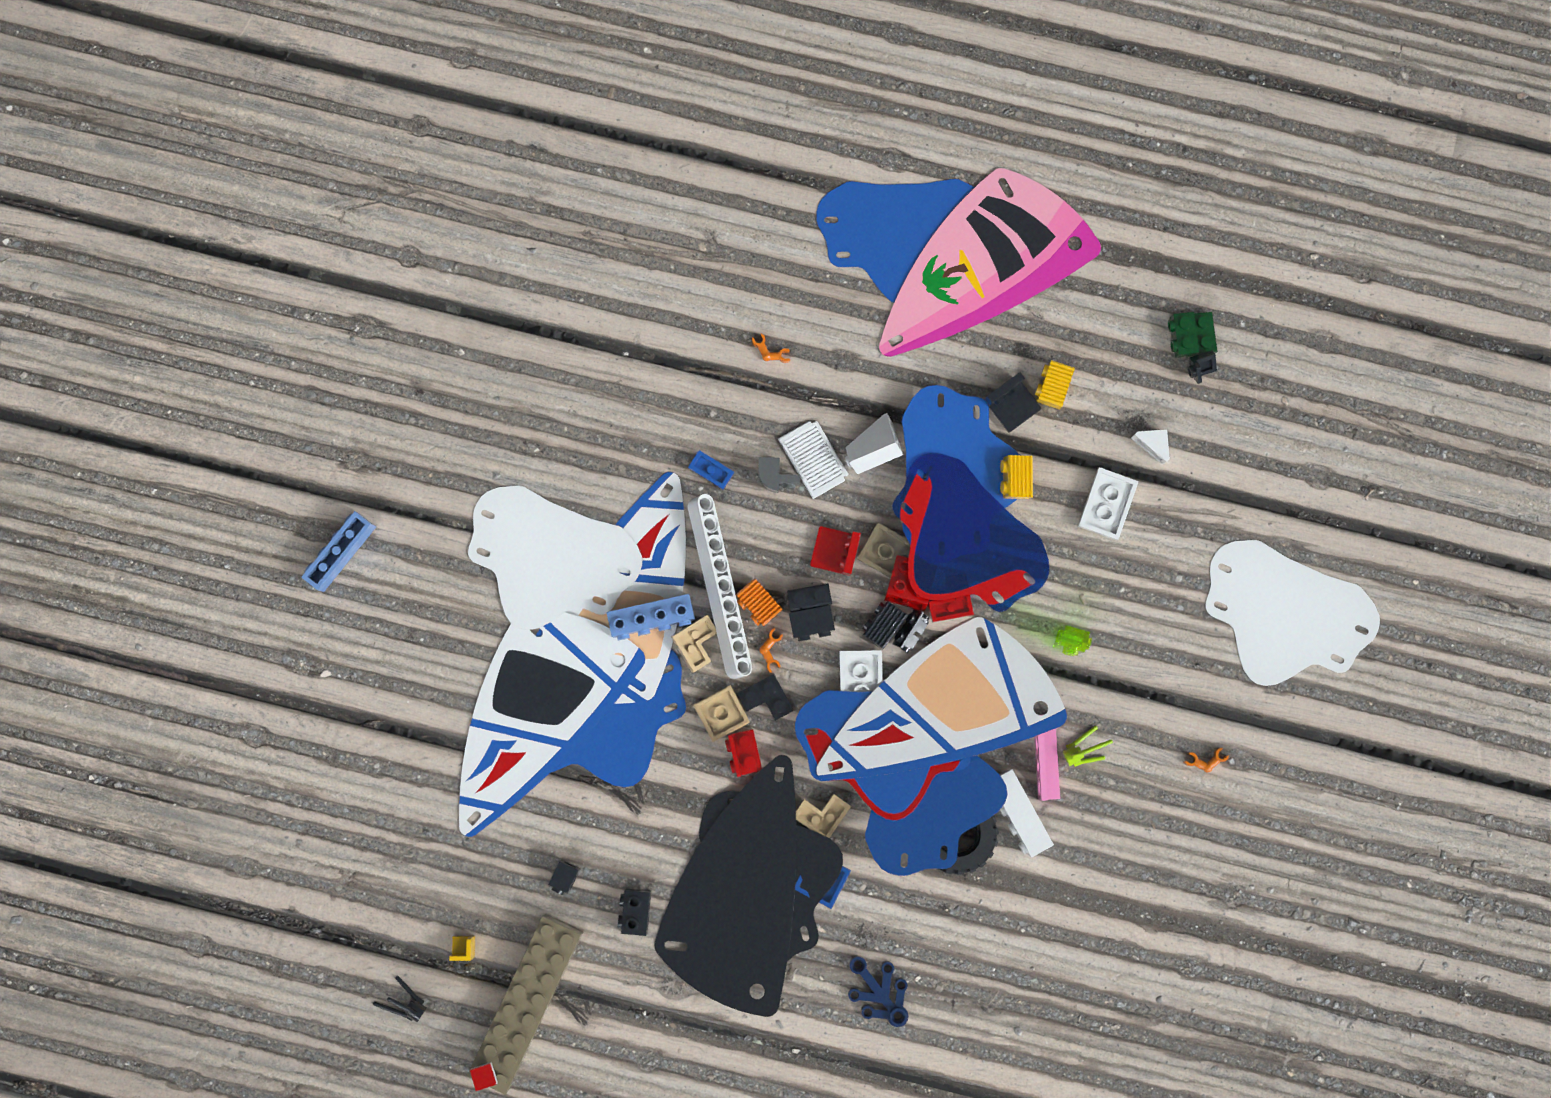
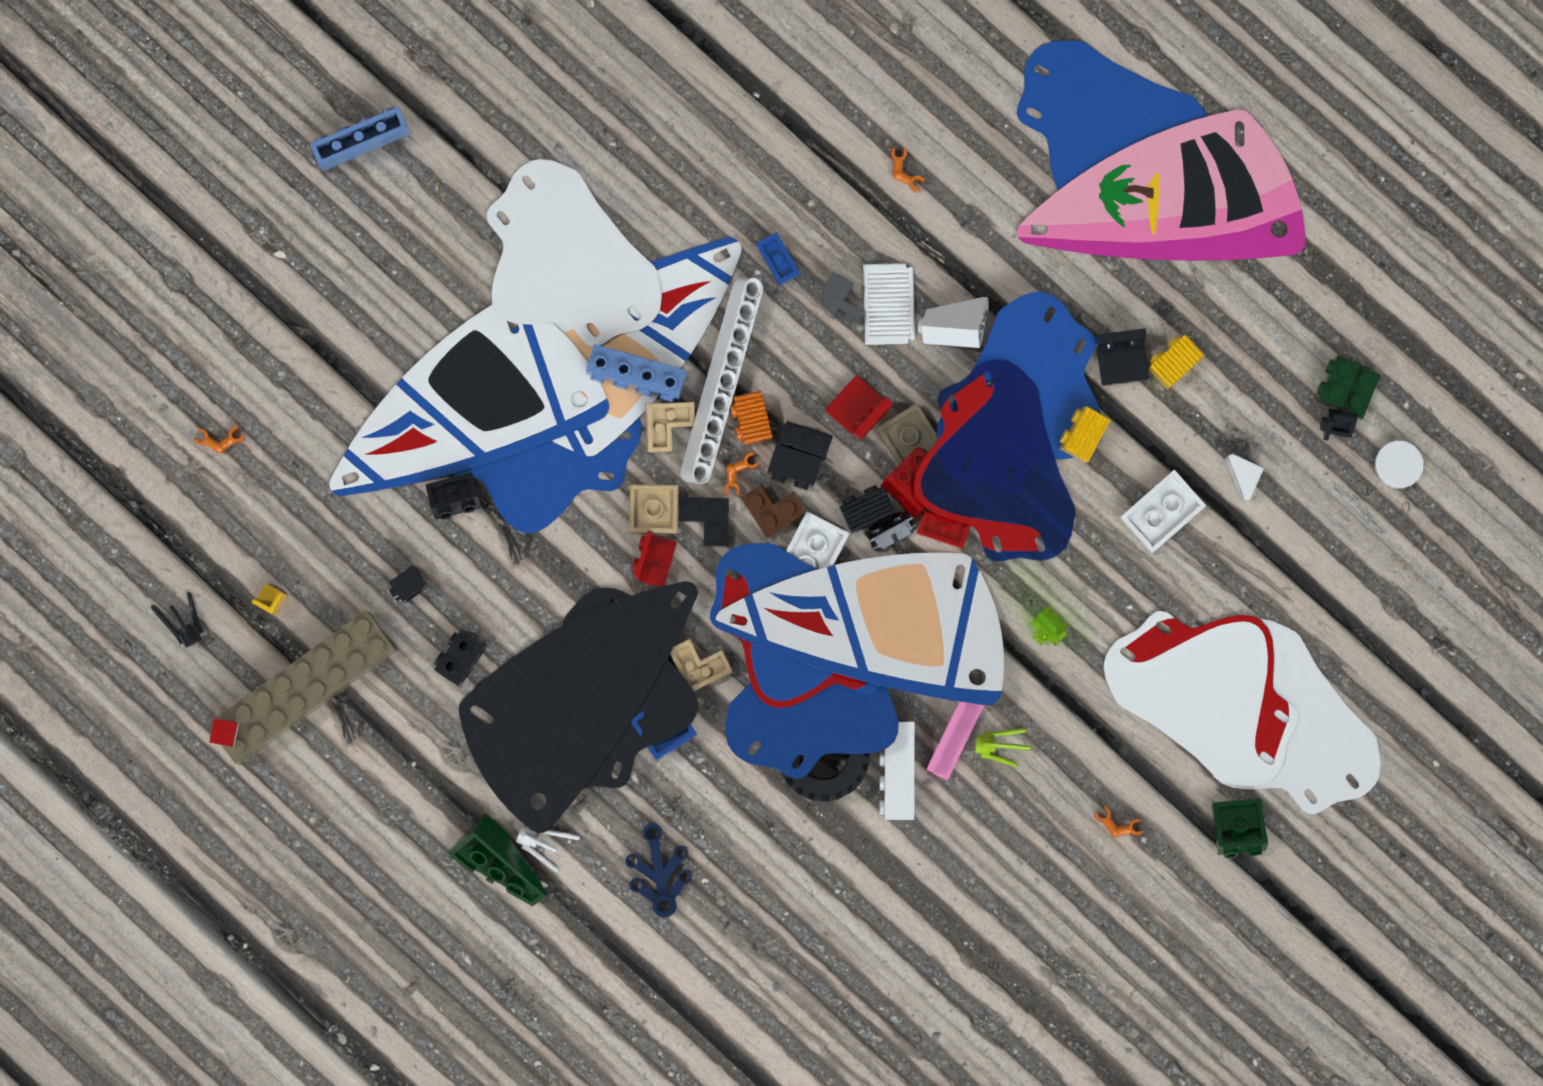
camera: 30 degrees right, 0 degrees up
none -> orange arm [193,426,246,453]
none -> black bracket [425,472,482,520]
none -> dark green wedge [448,814,548,907]
none -> white plant [516,825,580,872]
none -> reddish brown plate [741,484,808,538]
none -> white piece [1104,611,1299,787]
none -> dark green plate [1211,798,1268,858]
none -> white tile [1374,441,1423,489]

